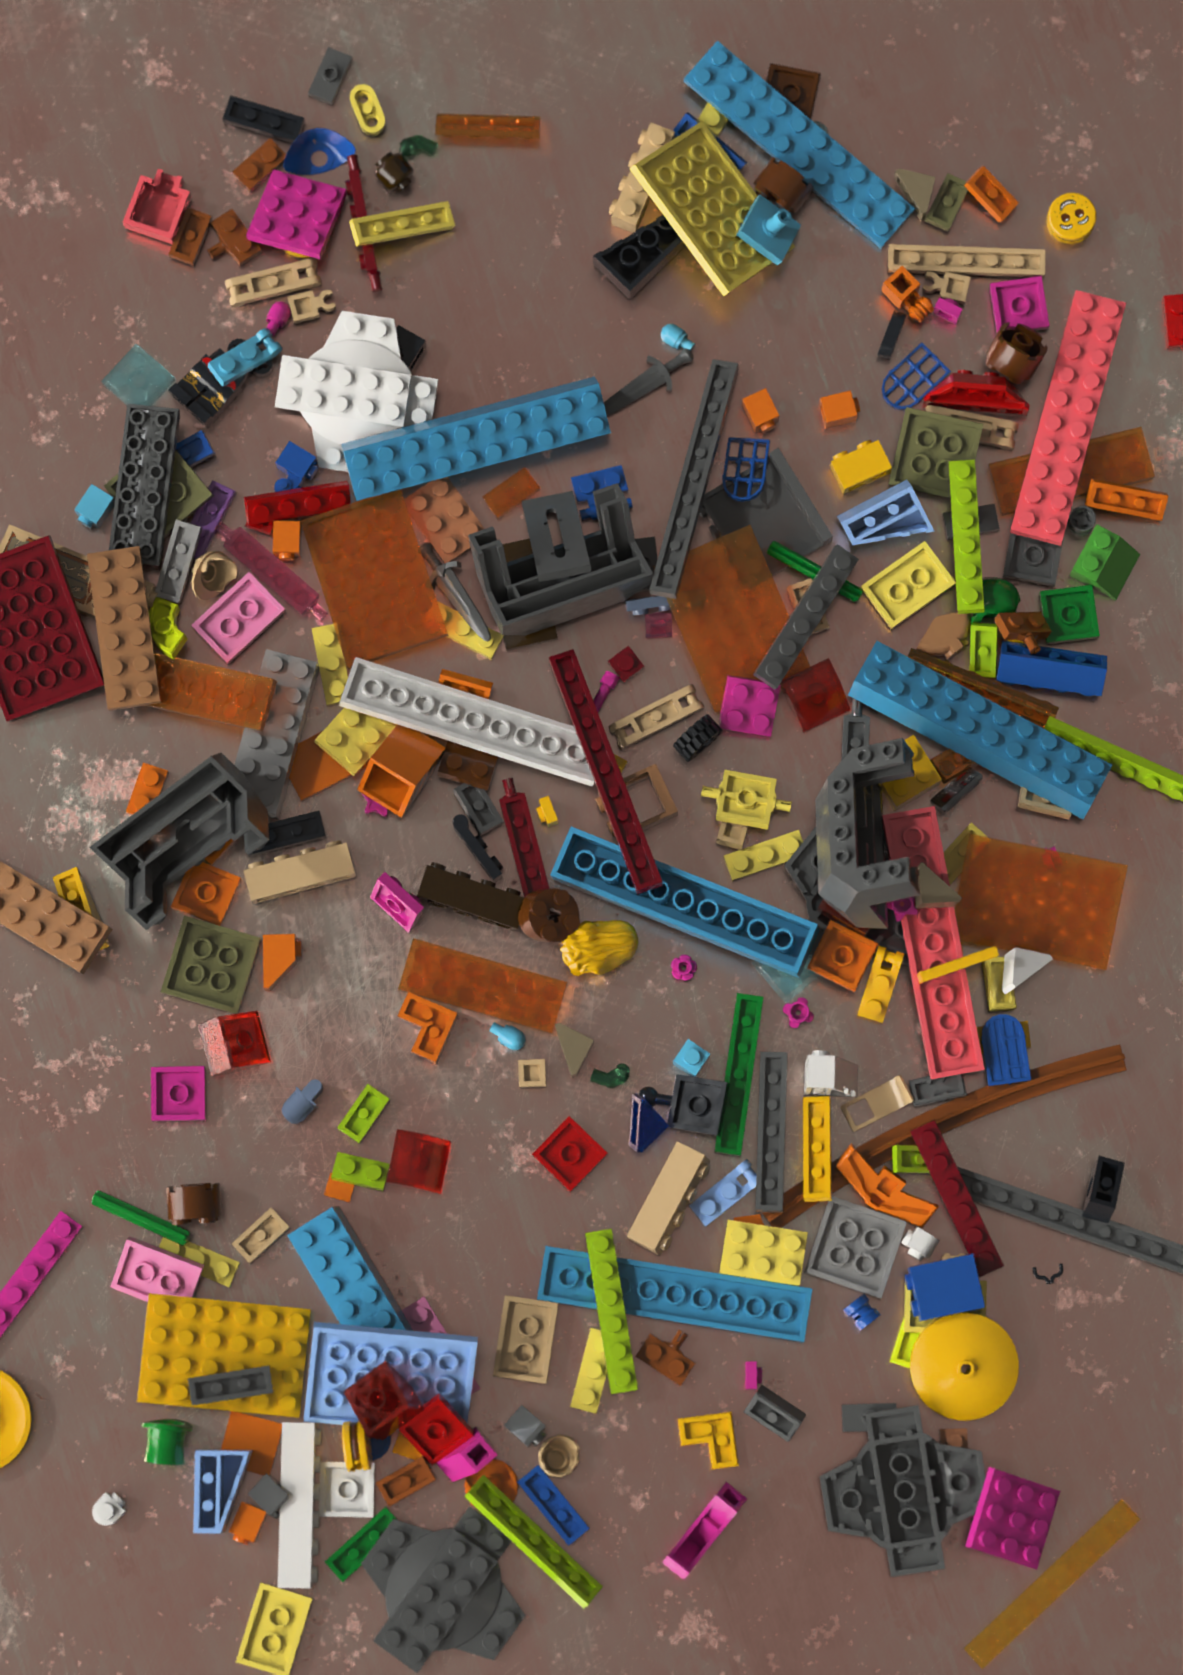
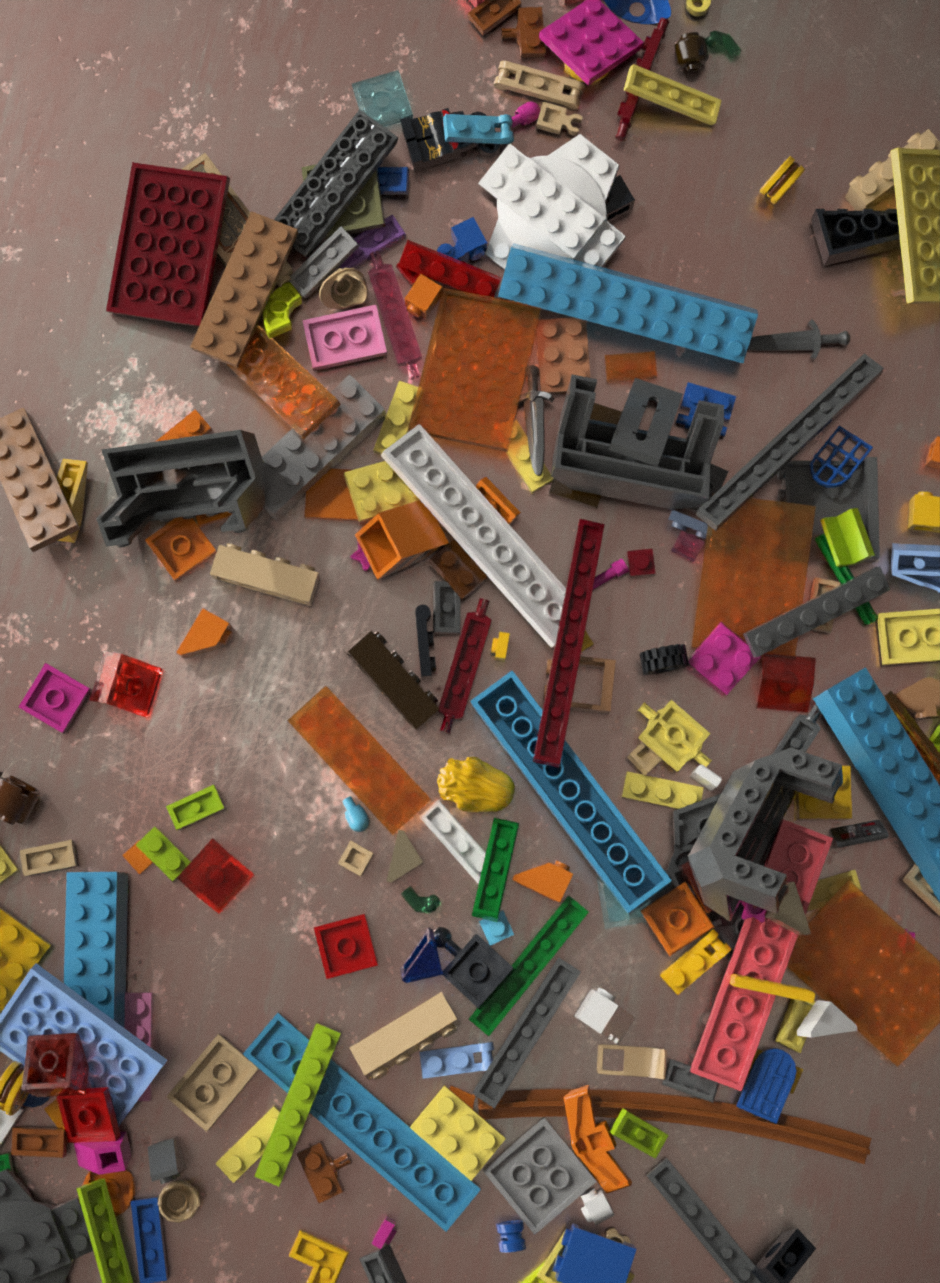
camera: 30 degrees right, 0 degrees up
medium azure brick [74,484,115,529] -> none
olive plate [160,915,261,1015] -> none
black plate [243,810,326,857] -> none
sand blue arm [282,1079,323,1124] -> none
dark pink plate [370,872,424,933] -> none
orange panel [398,992,459,1065] -> none
clear orange plate [435,113,540,140] -> none
reddish brown brick [518,888,580,942] -> none
tan plate [608,684,705,750] -> none
medium azure cylinder [661,324,696,351] -> none
dark pink plate [671,955,697,981] -> none
orange brick [742,388,779,433] -> none
dark pink plate [783,997,814,1028] -> none
yellow plate [803,1096,832,1202] -> none
dark red plate [910,1119,1004,1277] -> none
clear orange plate [930,748,979,784] -> none
none -> white tile [419,799,508,884]
none -> green tile [471,817,519,922]
none -> orange slope [512,860,573,903]
none -> white tile [689,764,722,791]
none -> yellow head [760,156,805,205]
none -> lime panel [820,508,875,567]

